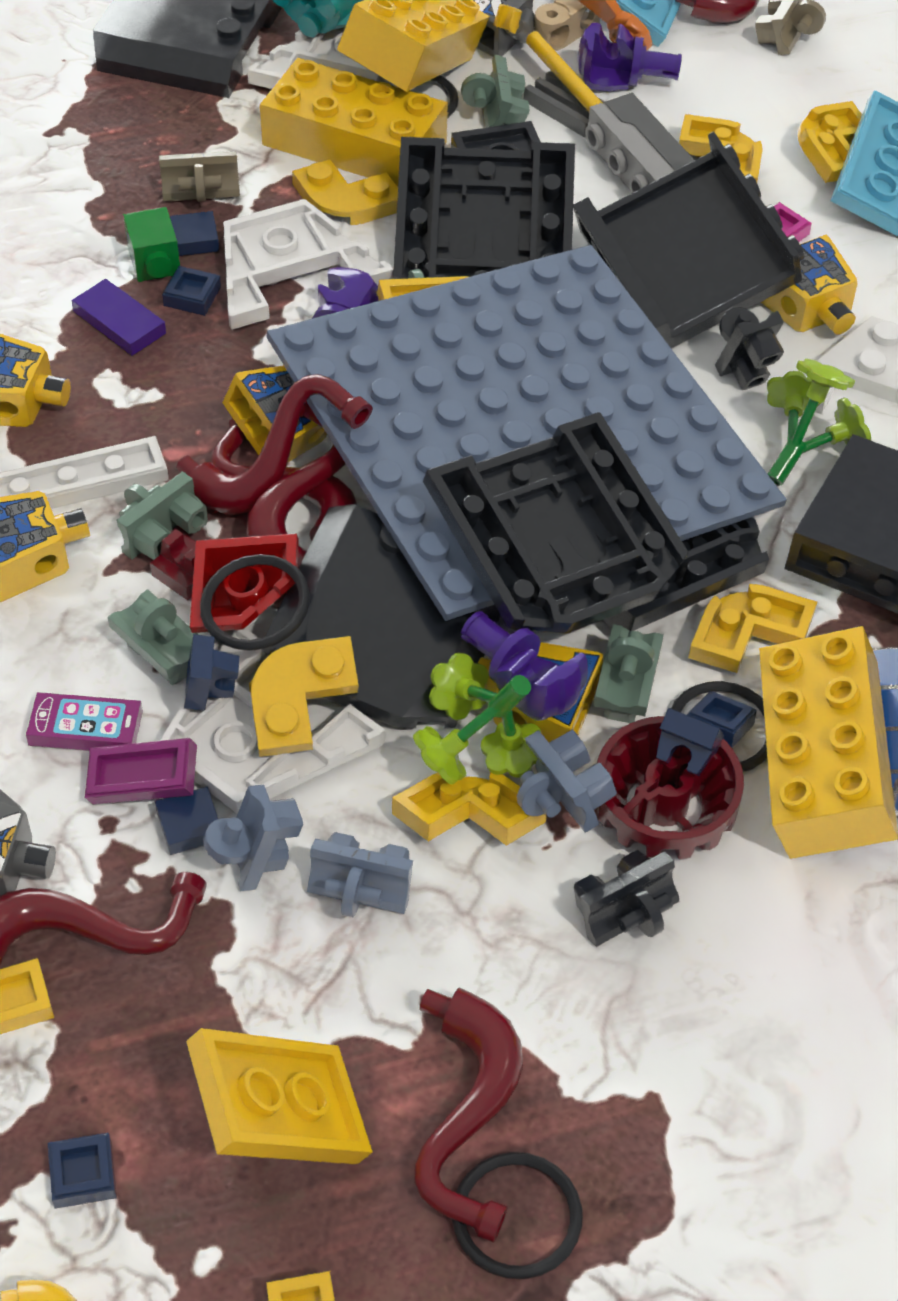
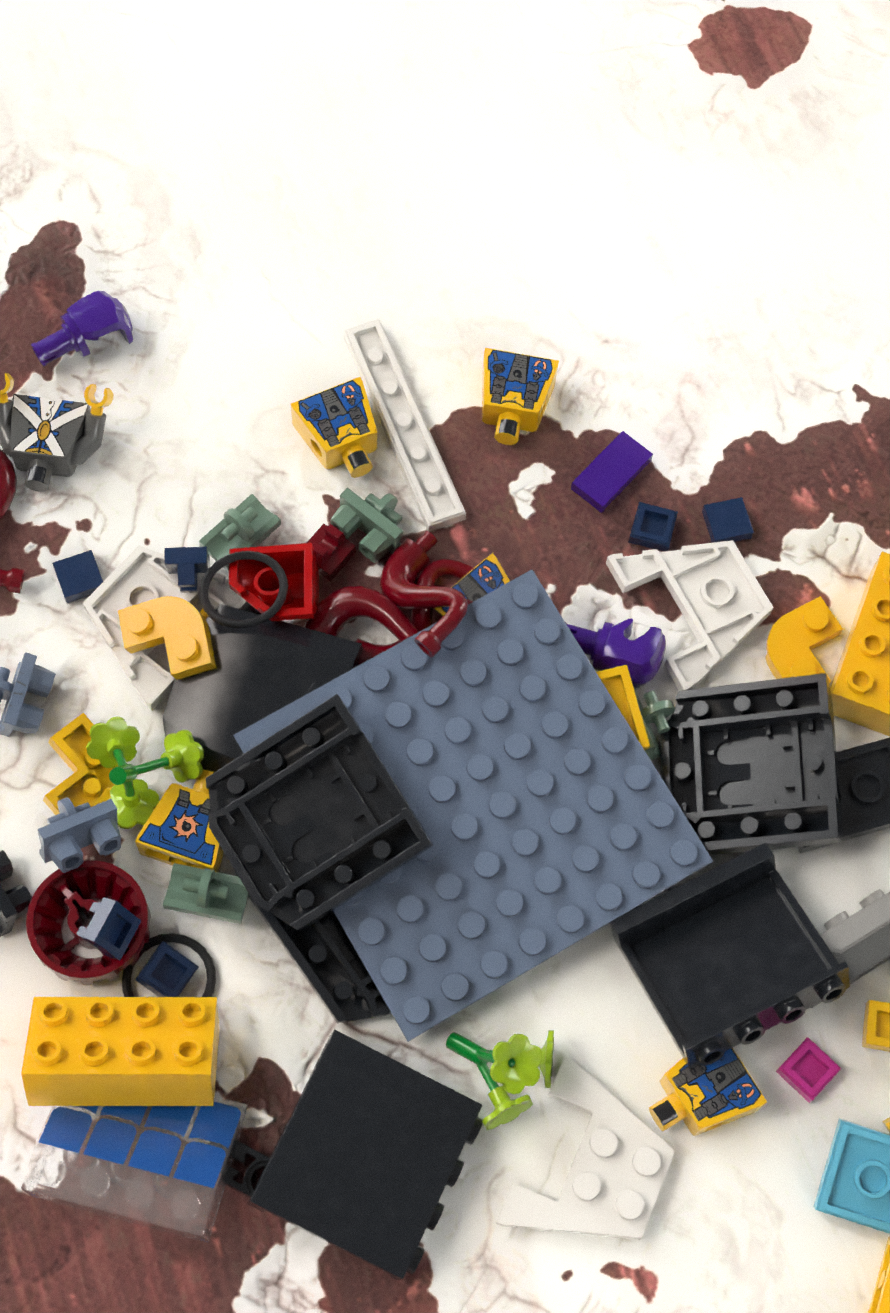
camera: 85 degrees right, 15 degrees up
tile [26,692,143,751] -> none
magenta tile [85,738,197,805] -> none
green brick [123,207,180,282] -> none
dark tan hips [159,151,240,202] -> none
sand blue hips [203,785,303,892] -> none
dark purple piece [461,611,588,721] -> none
yellow plate [688,584,817,673] -> none
black hips [715,307,784,390] -> none

